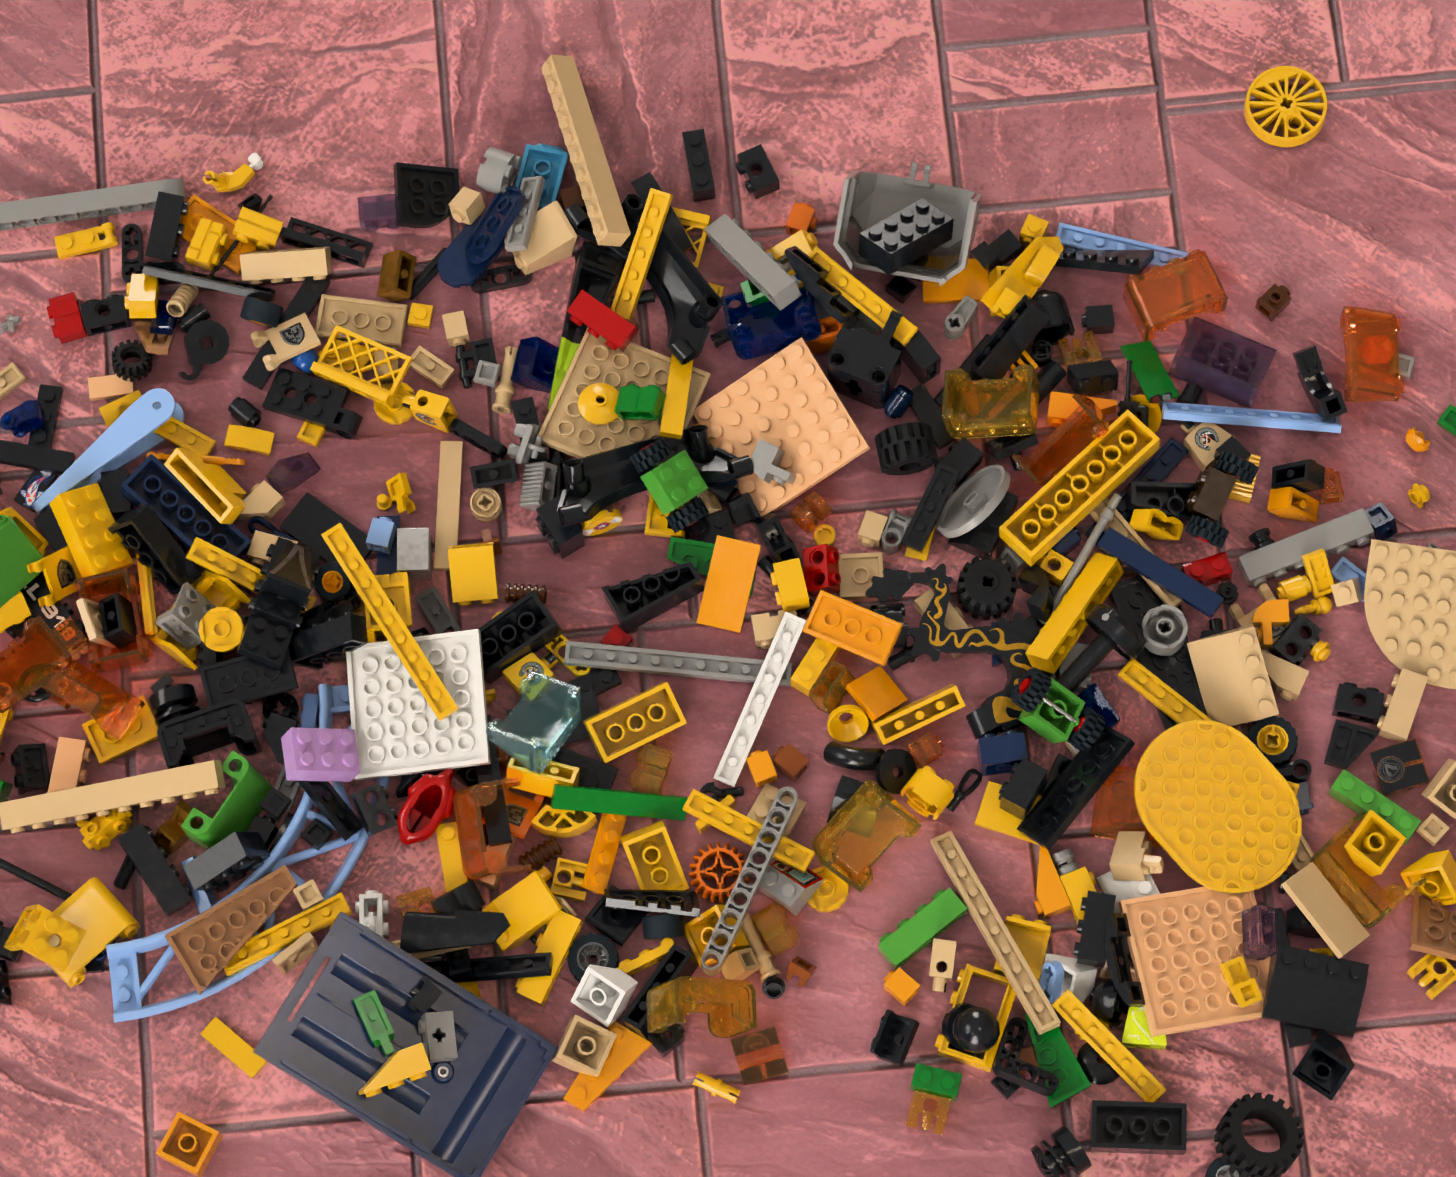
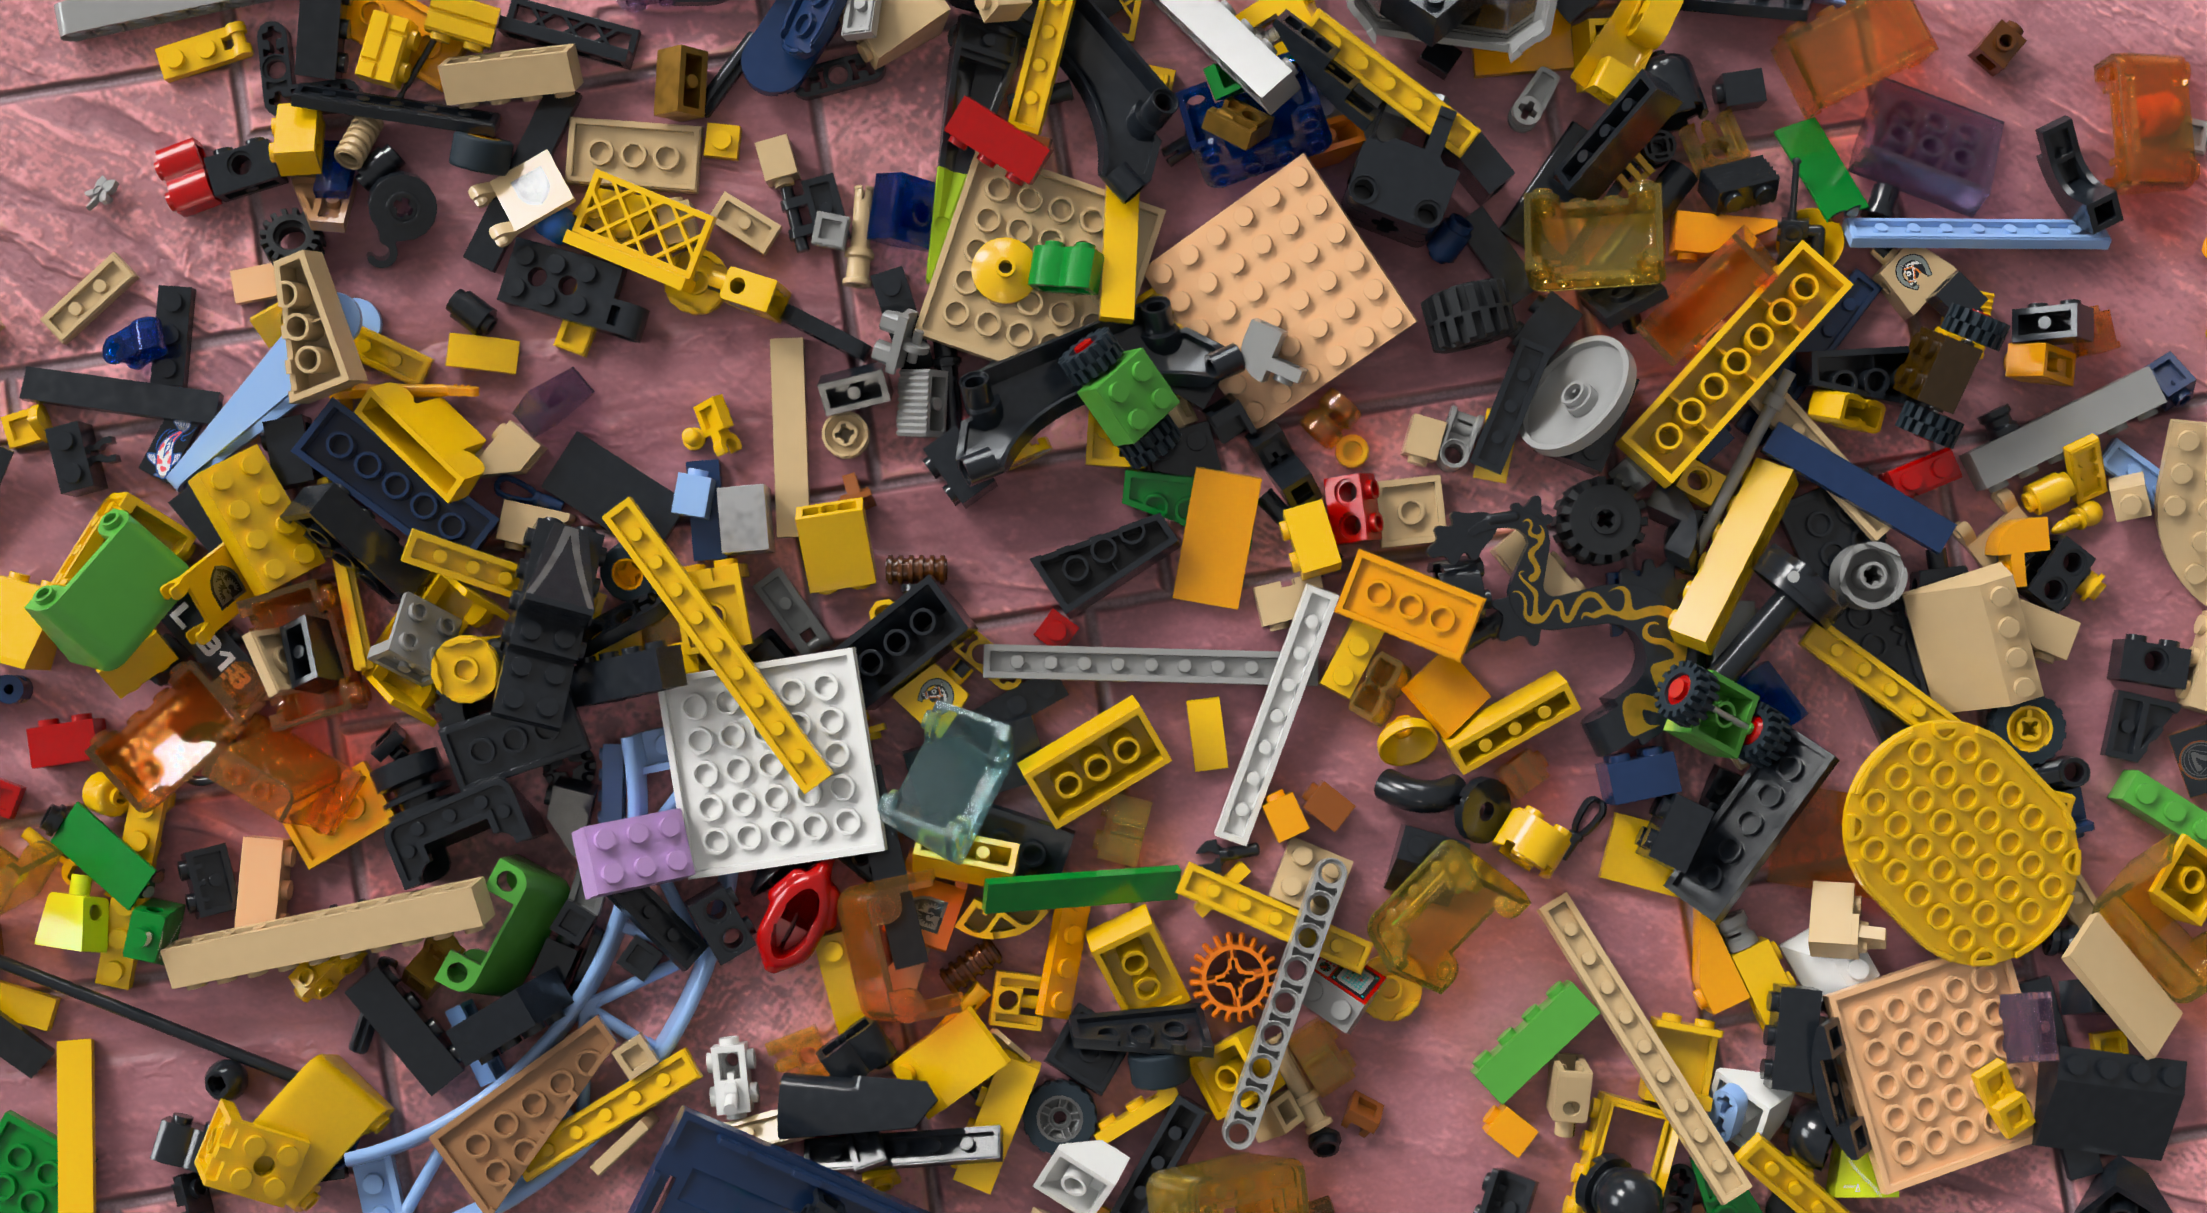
camera: 10 degrees left, 15 degrees up
black plate [1216,583,1239,604] -> none
none -> black piece [205,1059,249,1101]
none -> tan wedge [273,250,368,404]
none -> yellow slope [1186,696,1229,772]
none -> pearl gold brick [1201,96,1275,151]

